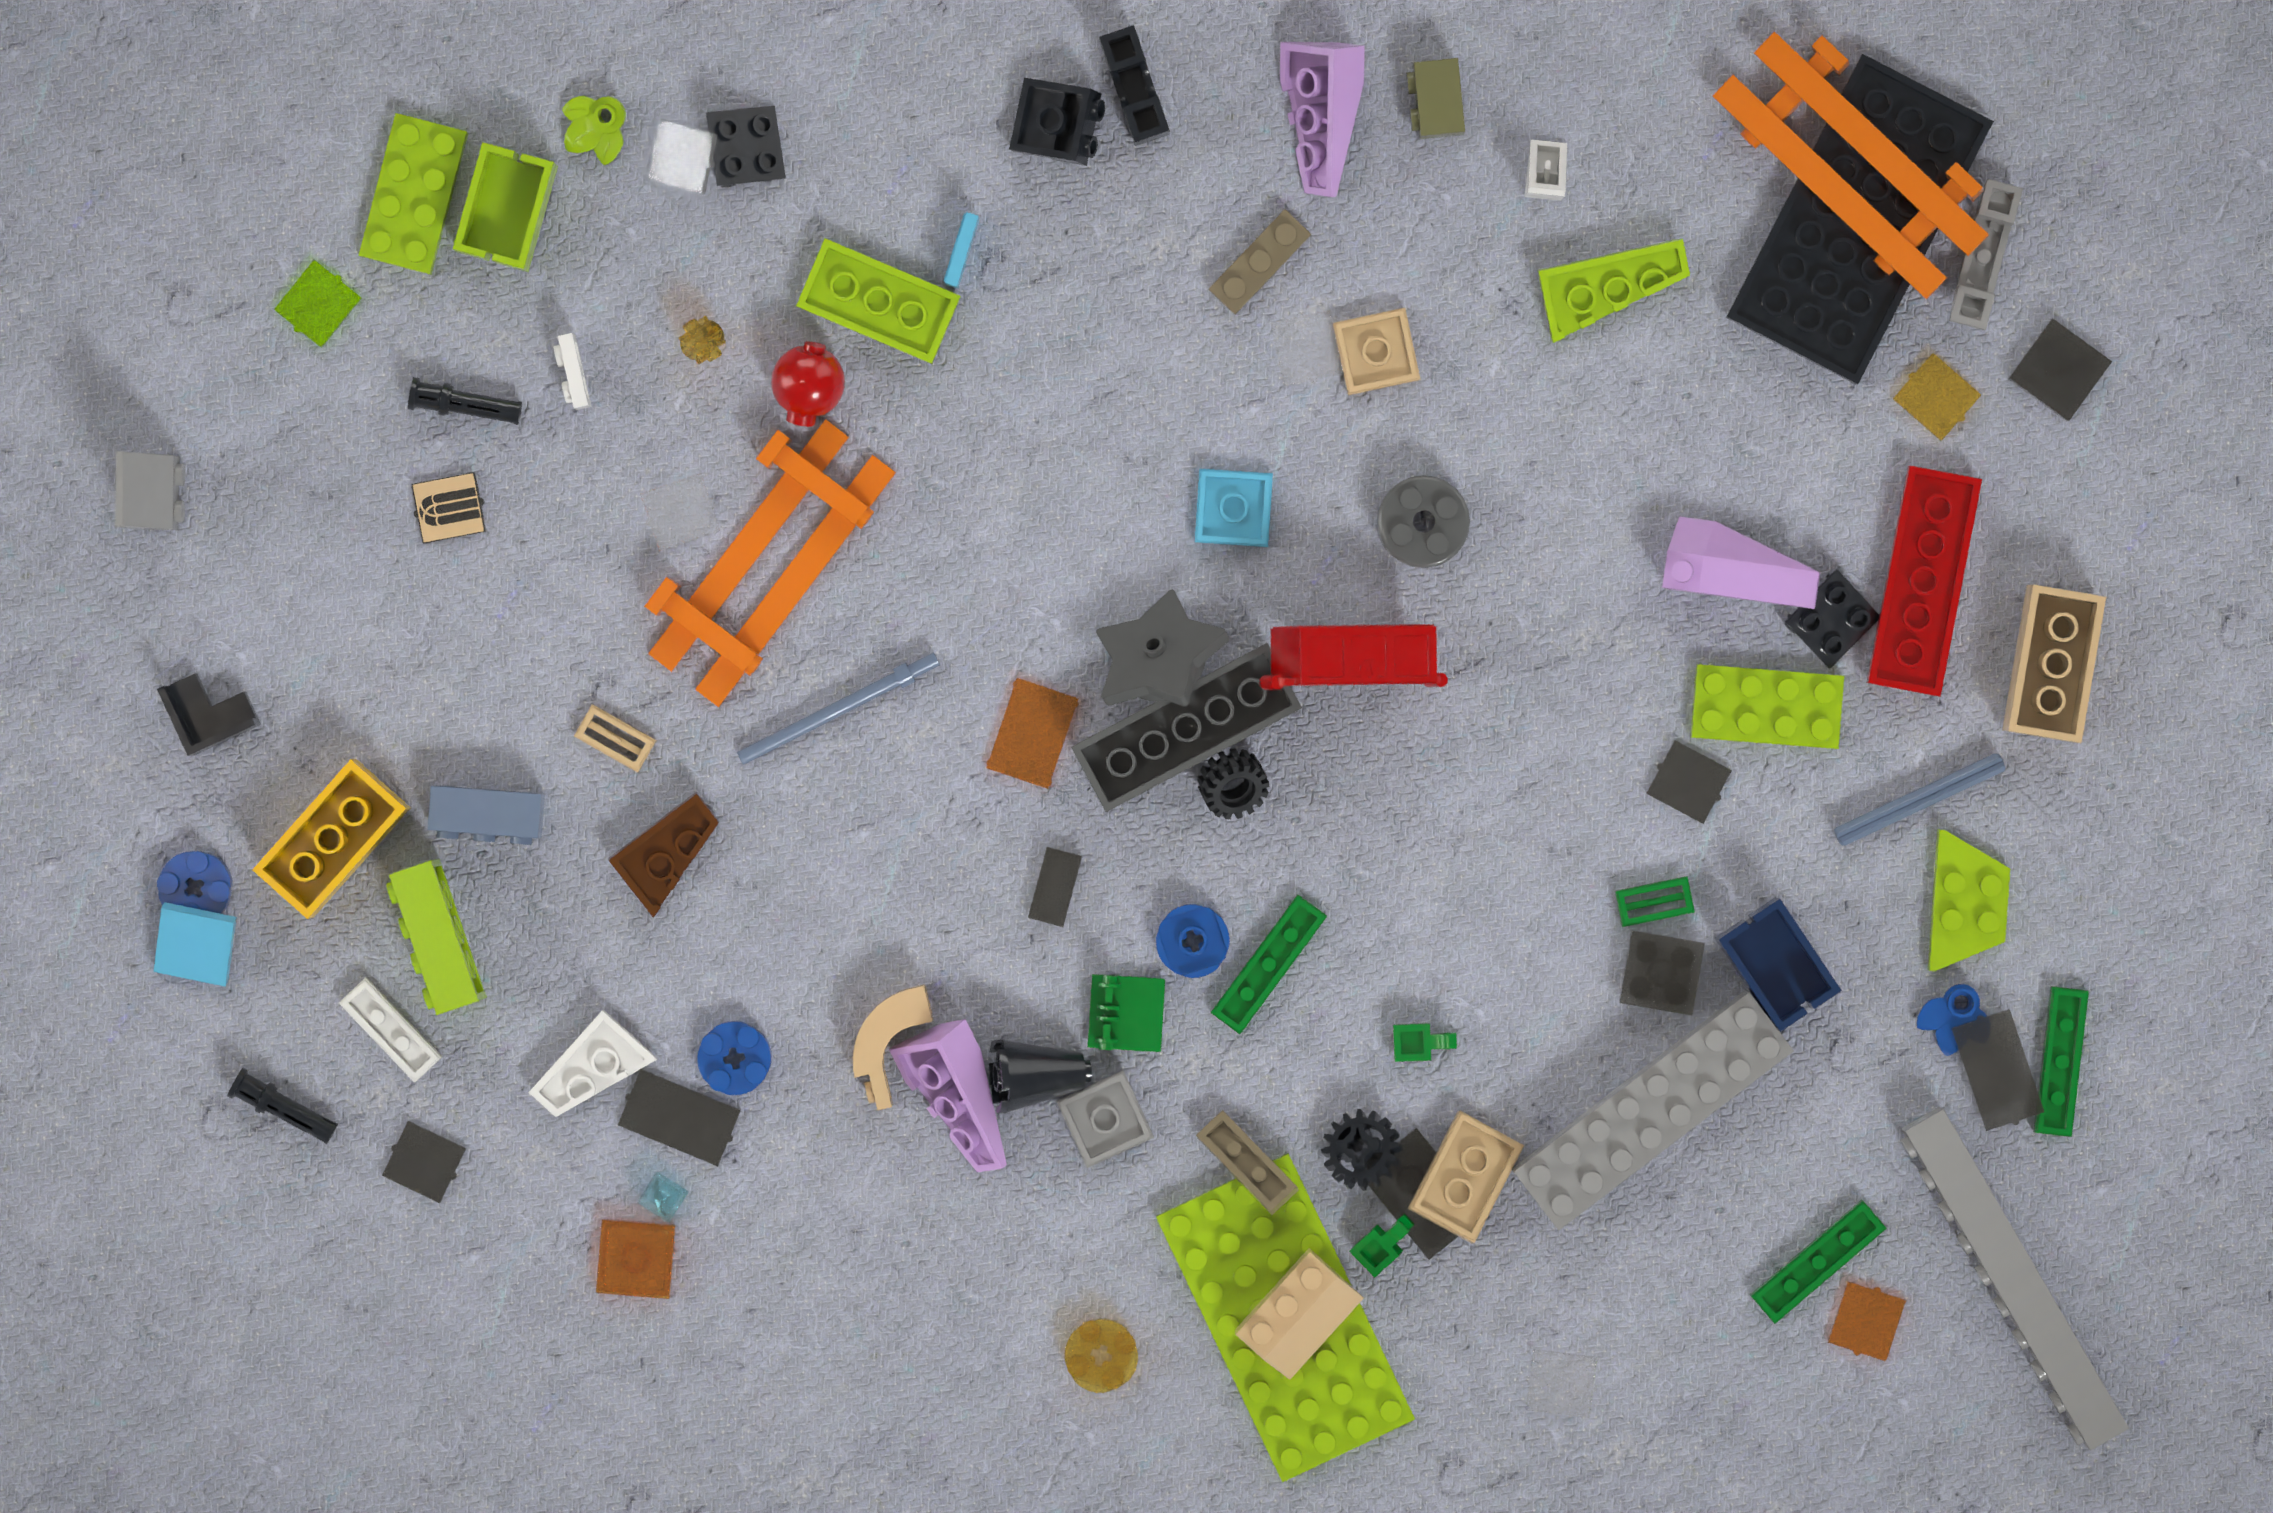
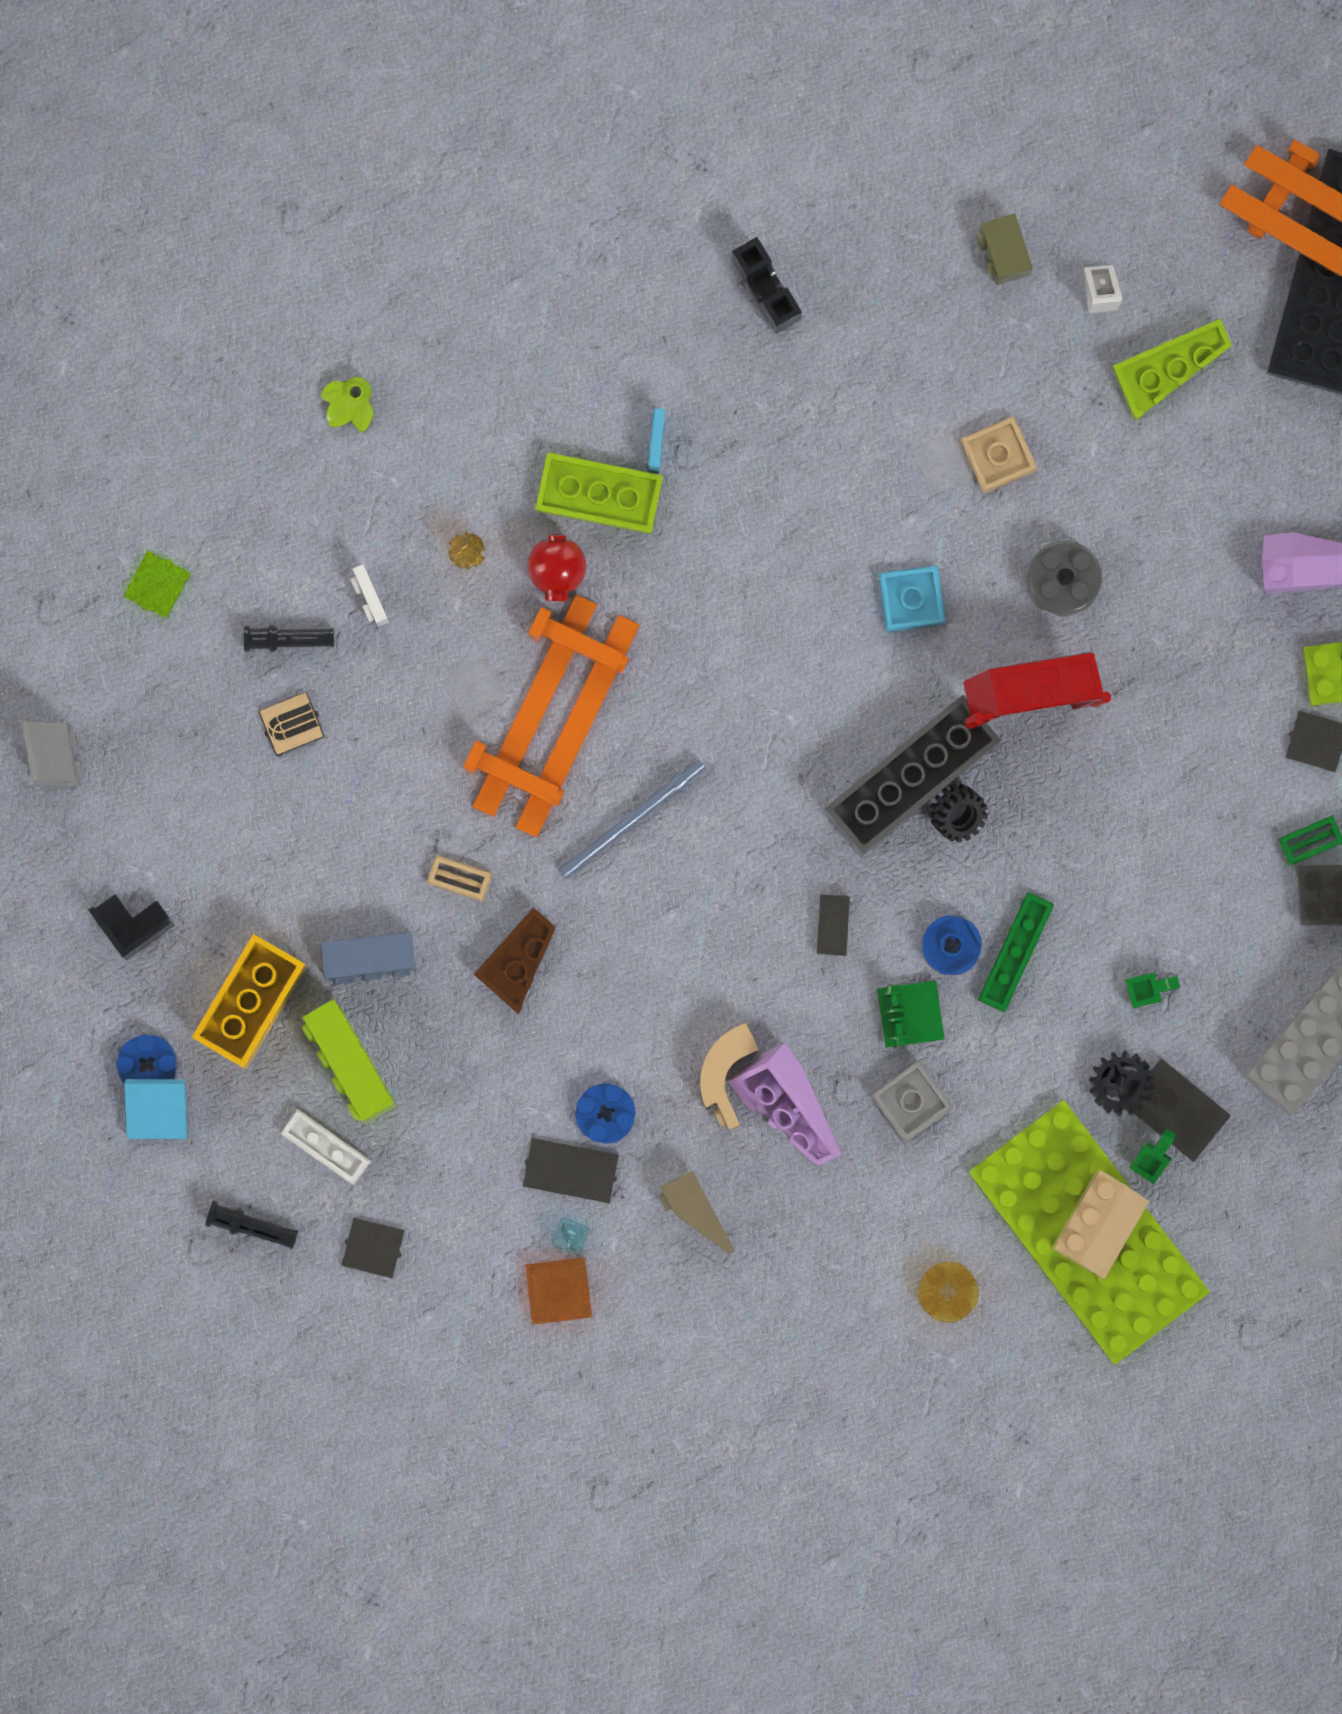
camera: 10 degrees left, 5 degrees down
lime plate [358,113,468,275] -> none
lime piece [452,142,558,272] -> none
white wing [528,1010,658,1117] -> none
clear piece [648,119,717,194] -> none
black hinge [706,106,786,188] -> none
clear orange piece [986,678,1079,789] -> none
black cone [989,1039,1092,1113] -> none
black plate [1009,77,1105,166] -> none
dark grey plate [1096,589,1230,706] -> none
dark tan plate [1196,1110,1299,1215] -> none
dark tan plate [1208,209,1312,315] -> none
lavender wedge [1280,42,1365,197] -> none
tan tile [1408,1110,1524,1244] -> none
none -> dark tan slope [658,1170,734,1254]

